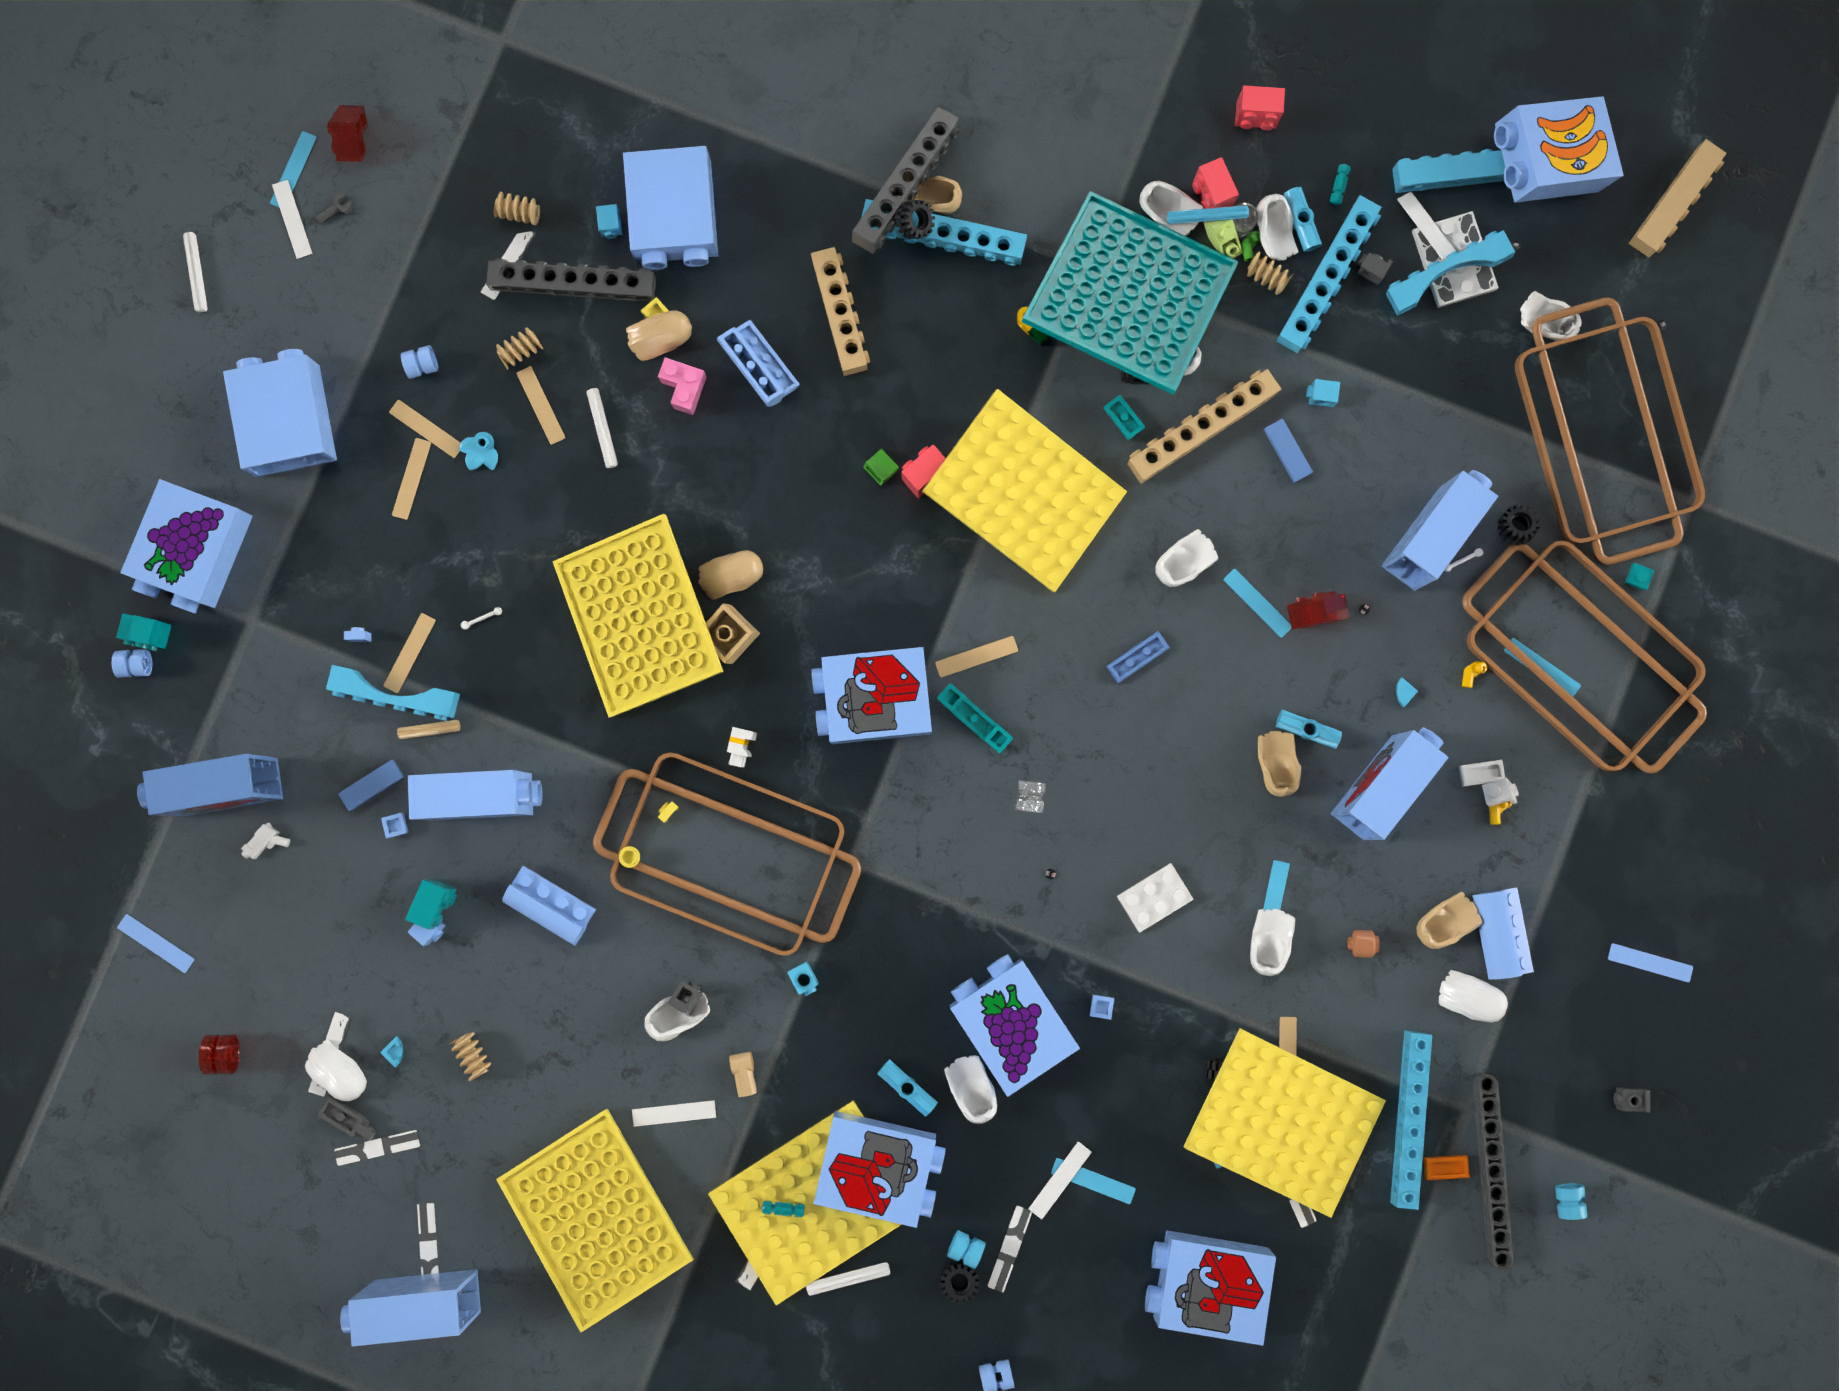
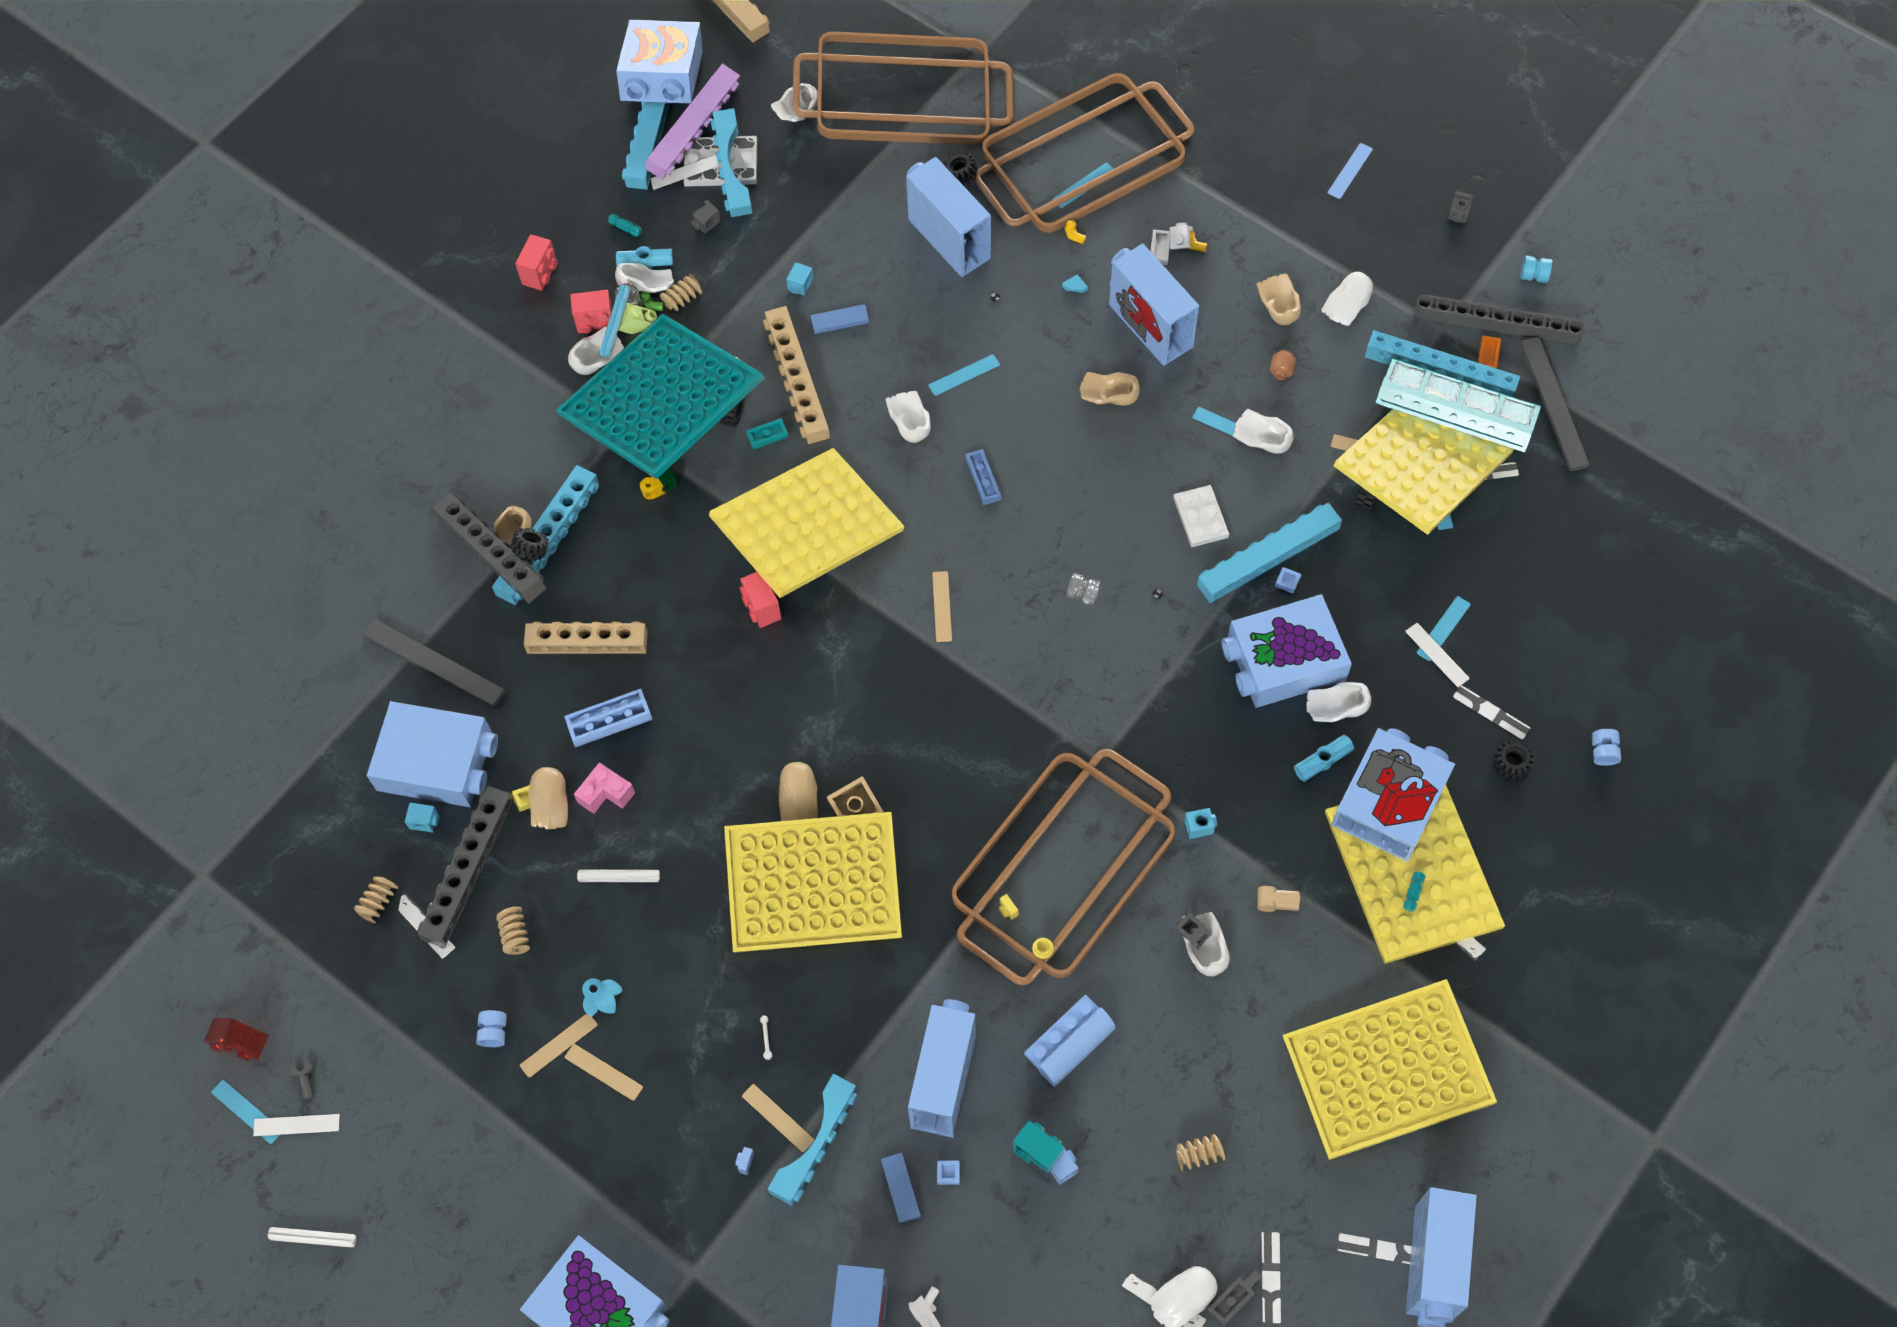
camera: 75 degrees left, 20 degrees down
light blue brick [223,349,337,477] -> none
medium azure tile [380,1036,404,1067] -> none
tan axle [397,720,461,739] -> none
tan sticker [517,366,565,445] -> none
white sticker [632,1100,716,1127] -> none
white hips [727,727,757,767] -> none
white axle [806,1262,890,1296] -> none
brick [812,647,932,744] -> none
bright green piece [863,449,899,486] -> none
teal slope [936,683,1013,754] -> none
medium azure wheel [947,1230,986,1269] -> none
brick [1145,1230,1276,1346] -> none
medium azure piece [1275,710,1342,749] -> none
medium azure brick [1276,195,1381,353] -> none
clear red brick [1287,591,1350,630] -> none
light blue brick [1472,888,1534,980] -> none
teal plate [1625,563,1655,591] -> none
none -> dark grey tile [363,619,505,708]
none -> lavender brick [645,64,740,180]
none -> medium azure brick [1197,503,1342,603]
none -> window [1376,358,1541,452]
none -> dark grey tile [1520,337,1590,472]

